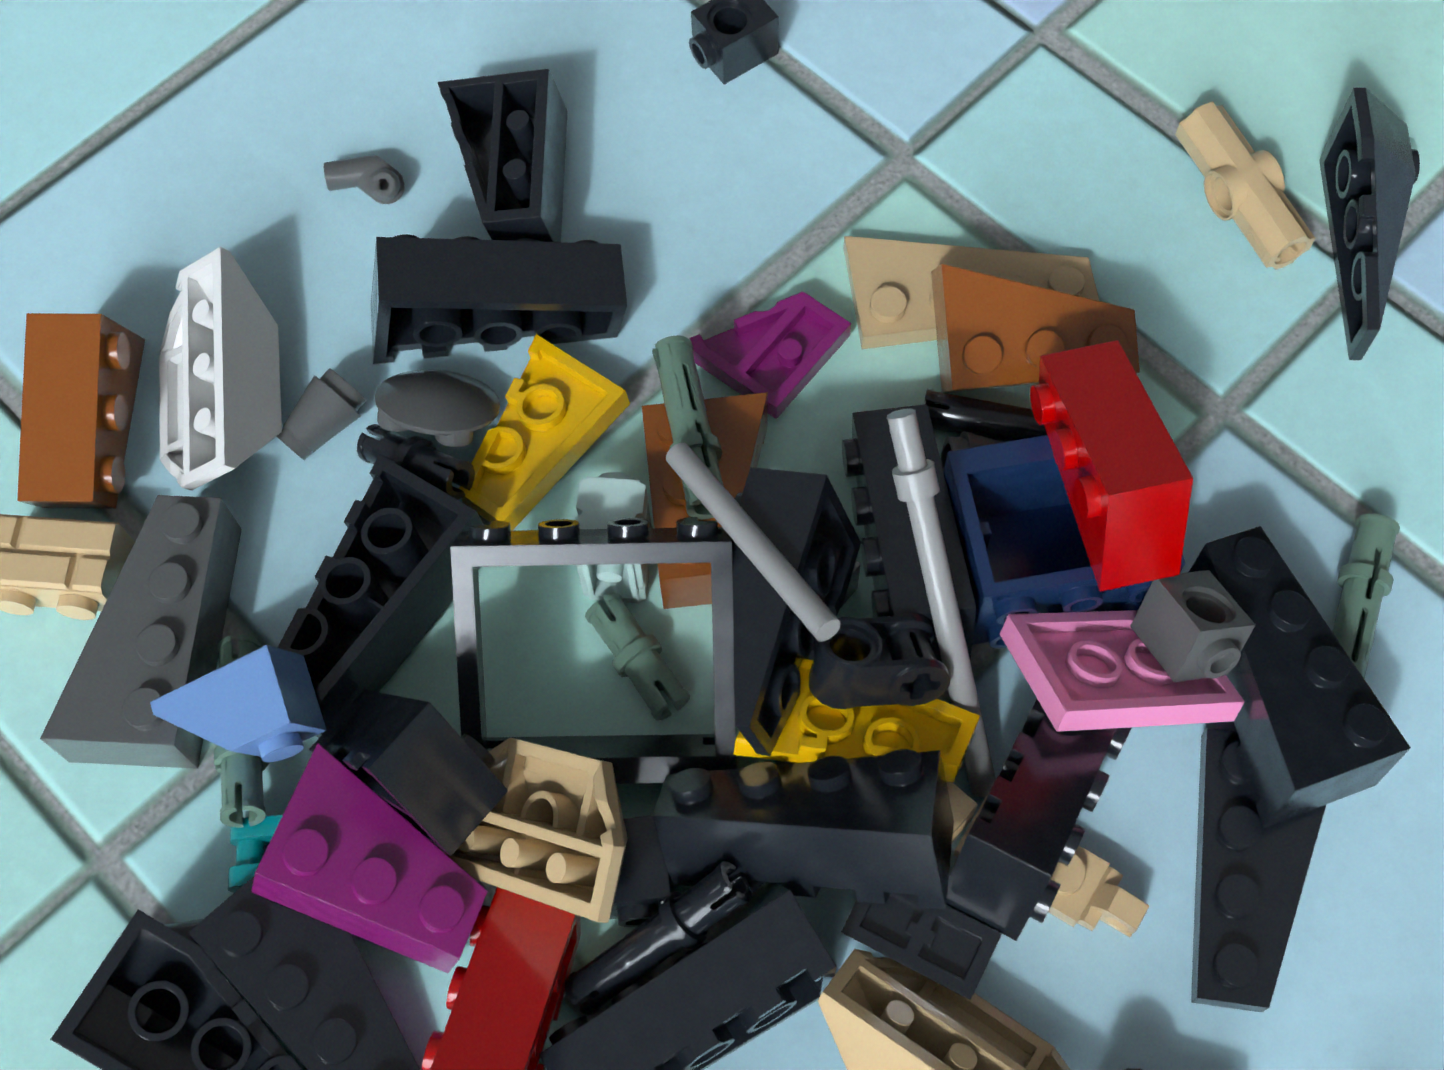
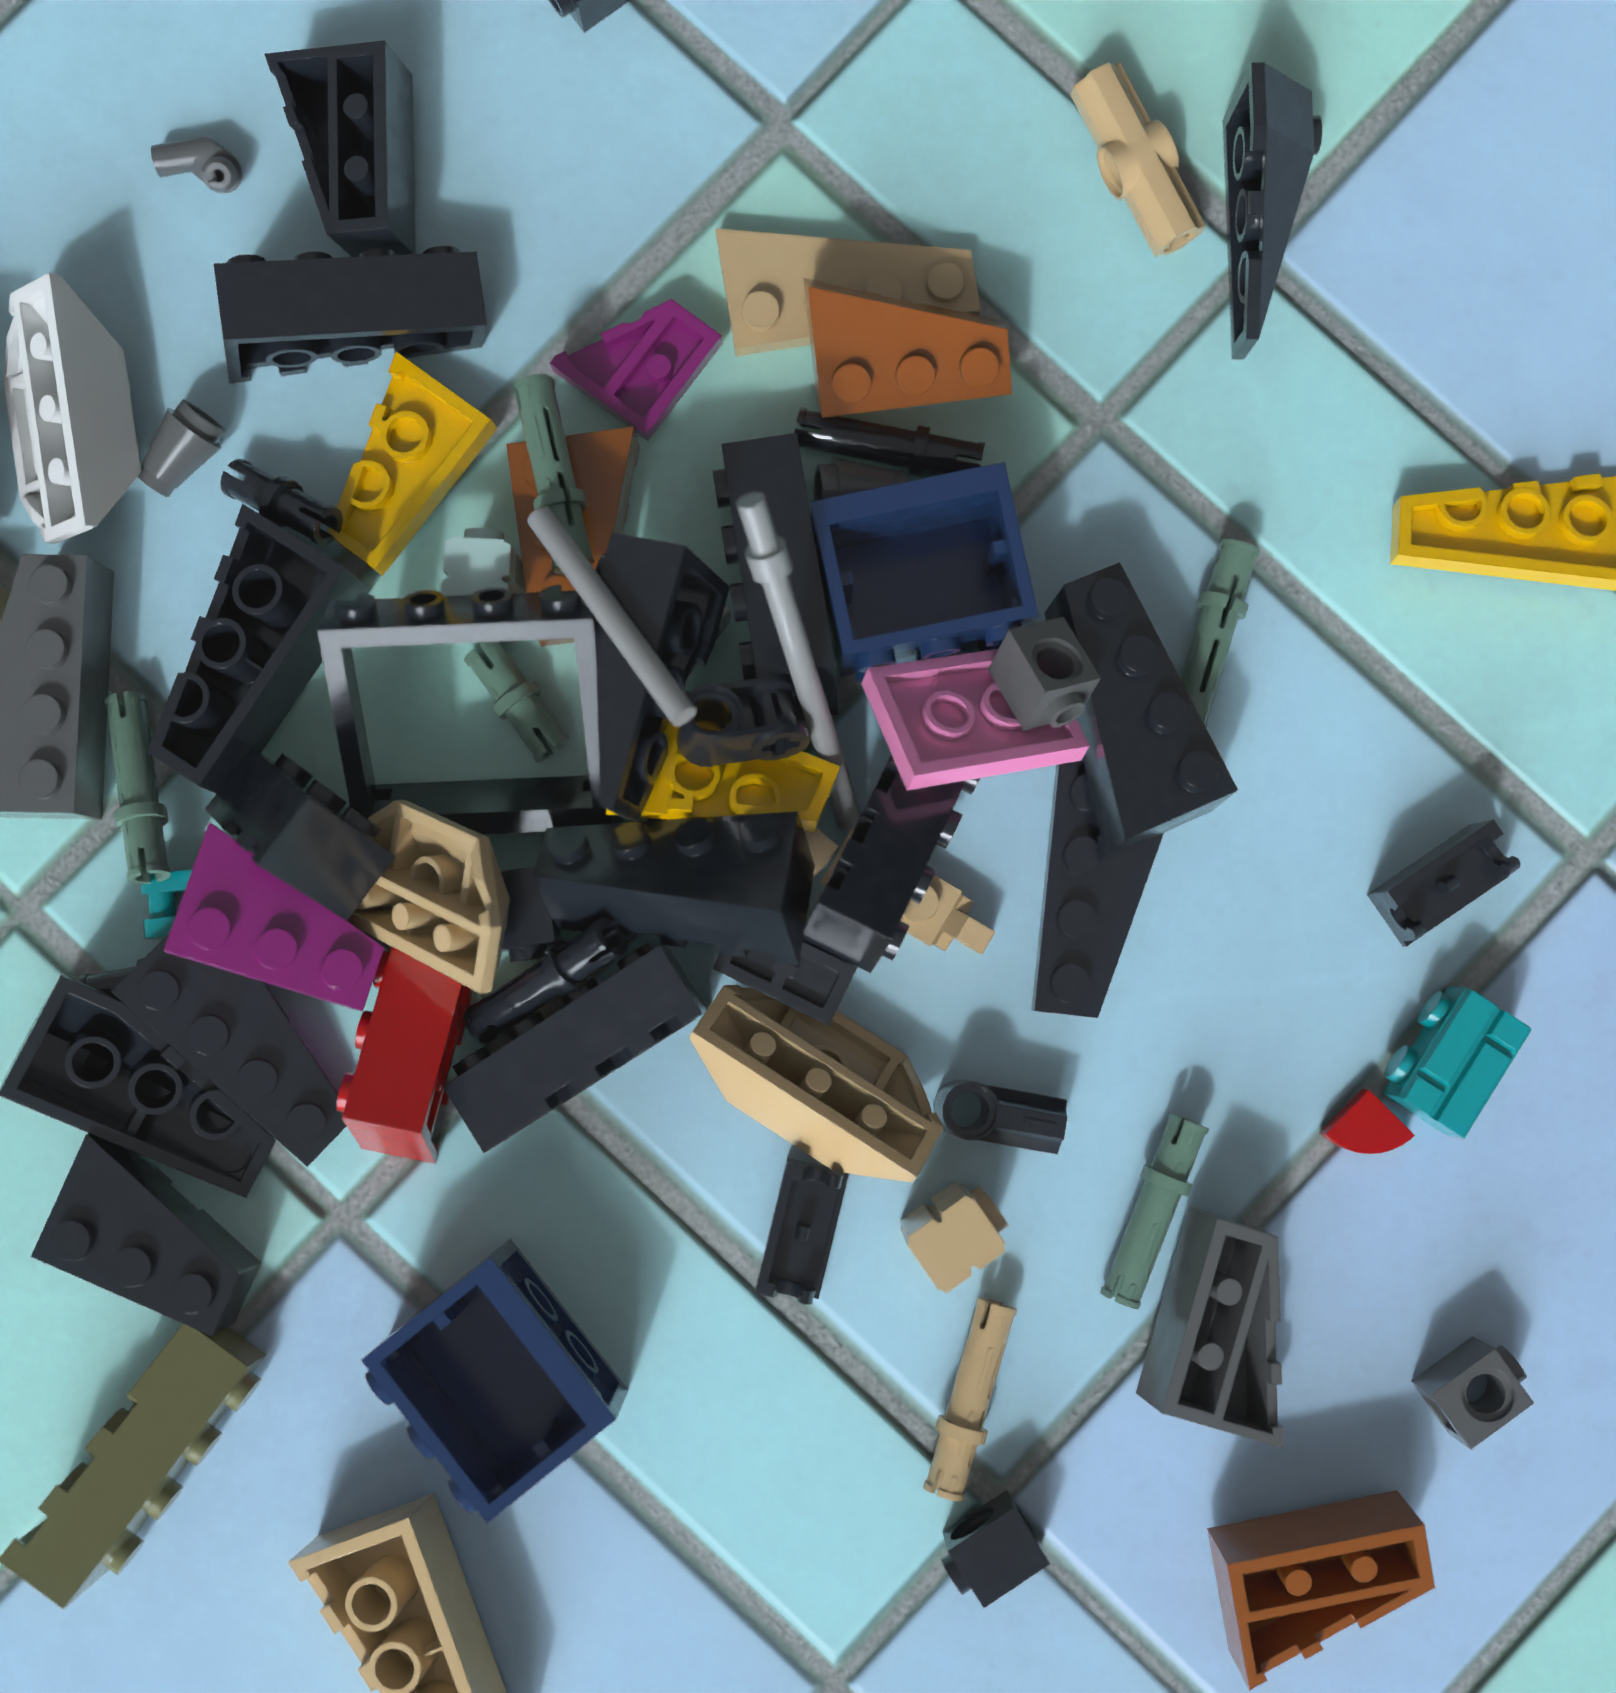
camera: 10 degrees left, 20 degrees up
medium blue slope [150,645,326,762] -> none
dark grey dish [375,369,500,447] -> none
red wedge [1030,340,1193,592] -> none

